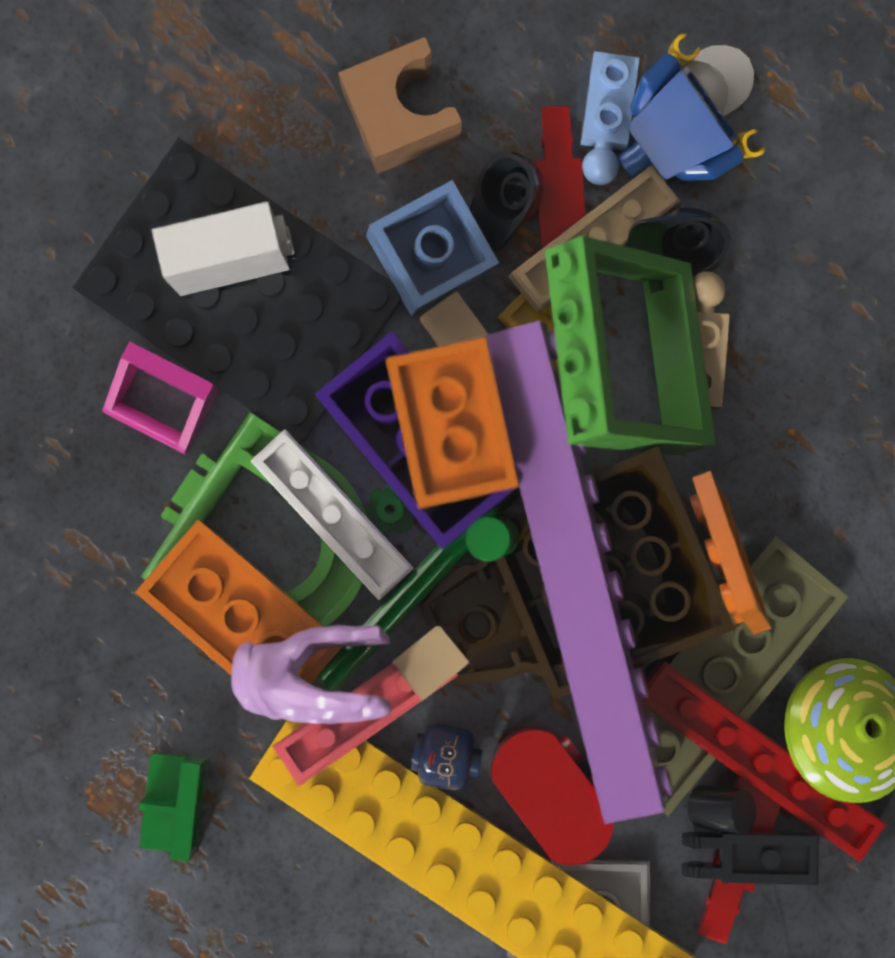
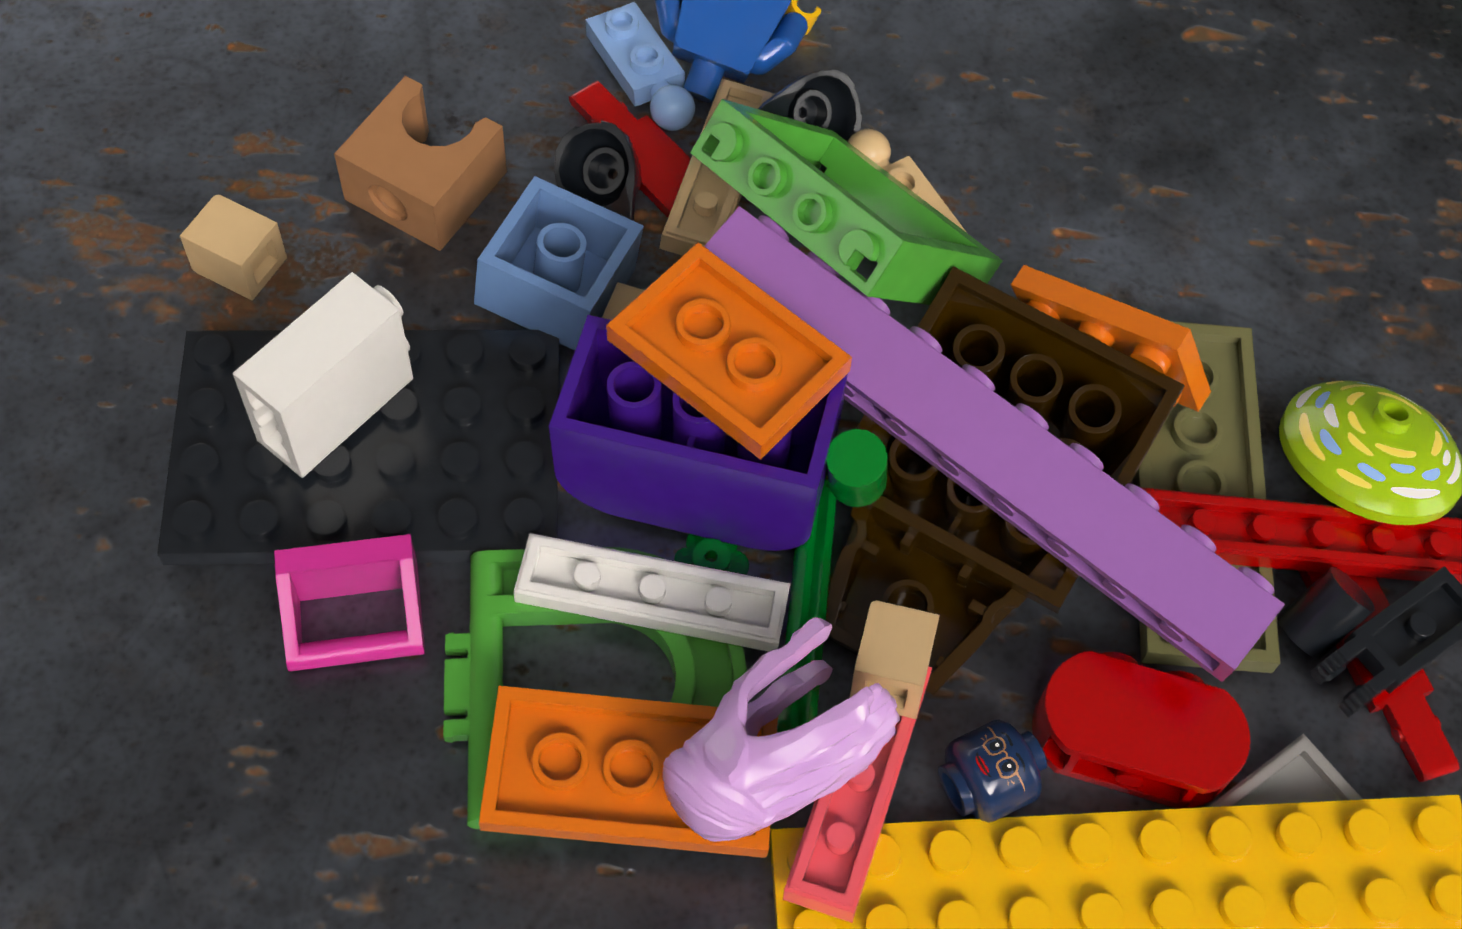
camera: 40 degrees left, 25 degrees down
none -> tan panel [180,195,287,301]

